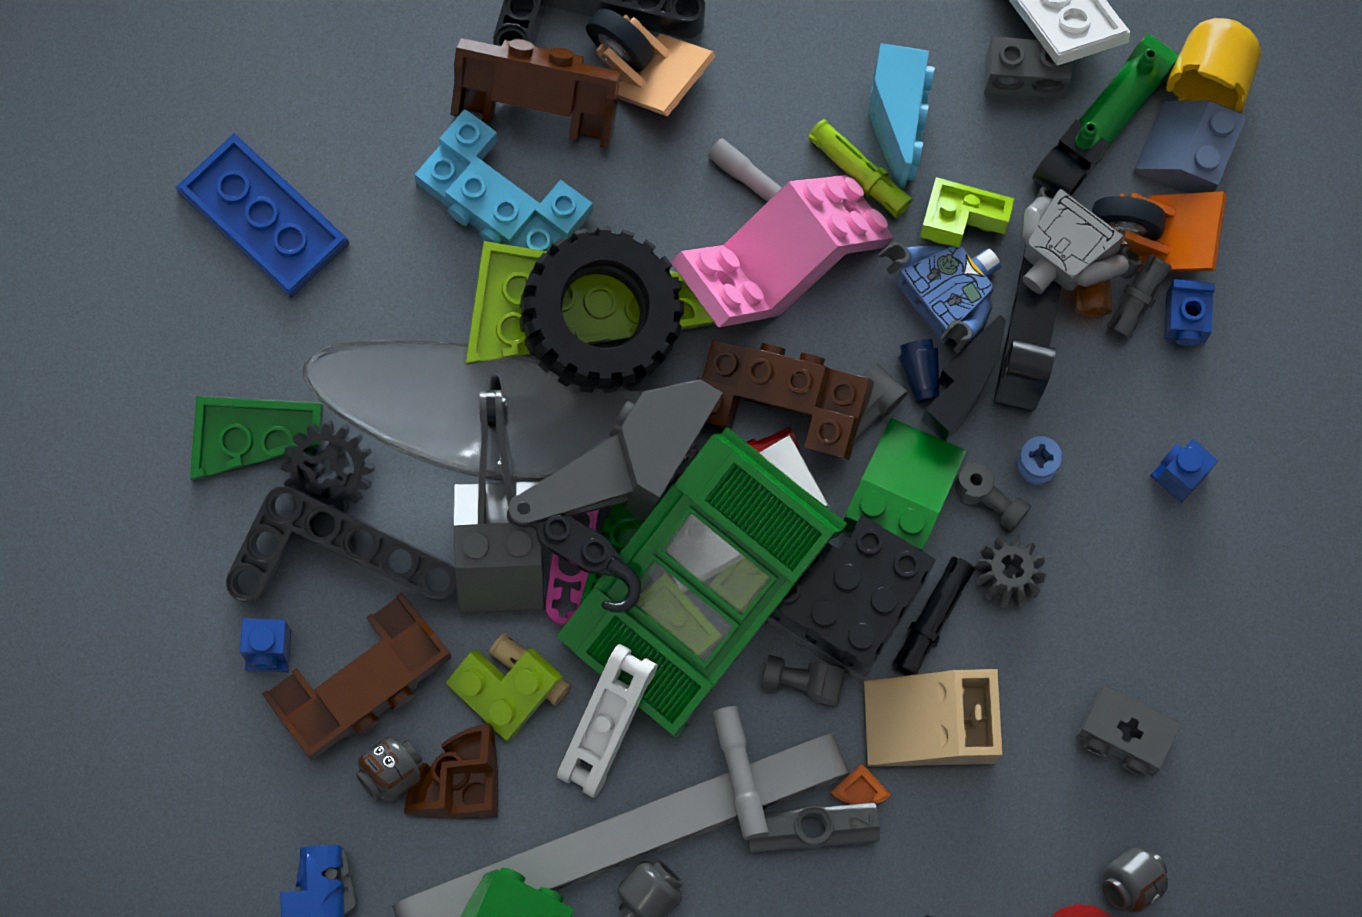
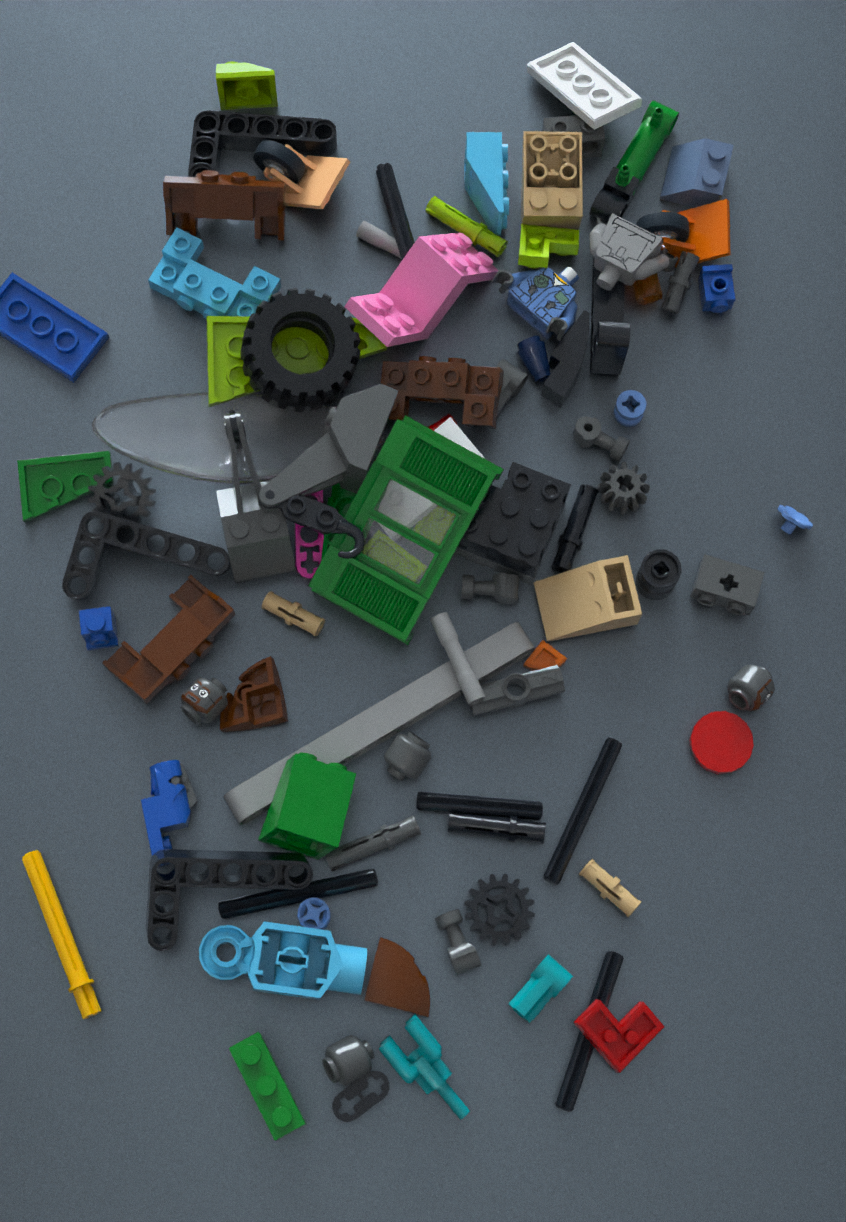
camera: 10 degrees left, 0 degrees up
lime plate [446,647,563,741] -> none
white plate [557,644,658,798] -> none
green slope [843,418,967,551] -> none
blue brick [1150,439,1219,503] -> none
yellow cylinder [1166,18,1262,113] -> none
none -> black axle [376,163,415,259]
none -> tan slope [521,131,583,229]
none -> black wheel [636,549,682,600]
none -> medium blue plant [777,505,813,534]

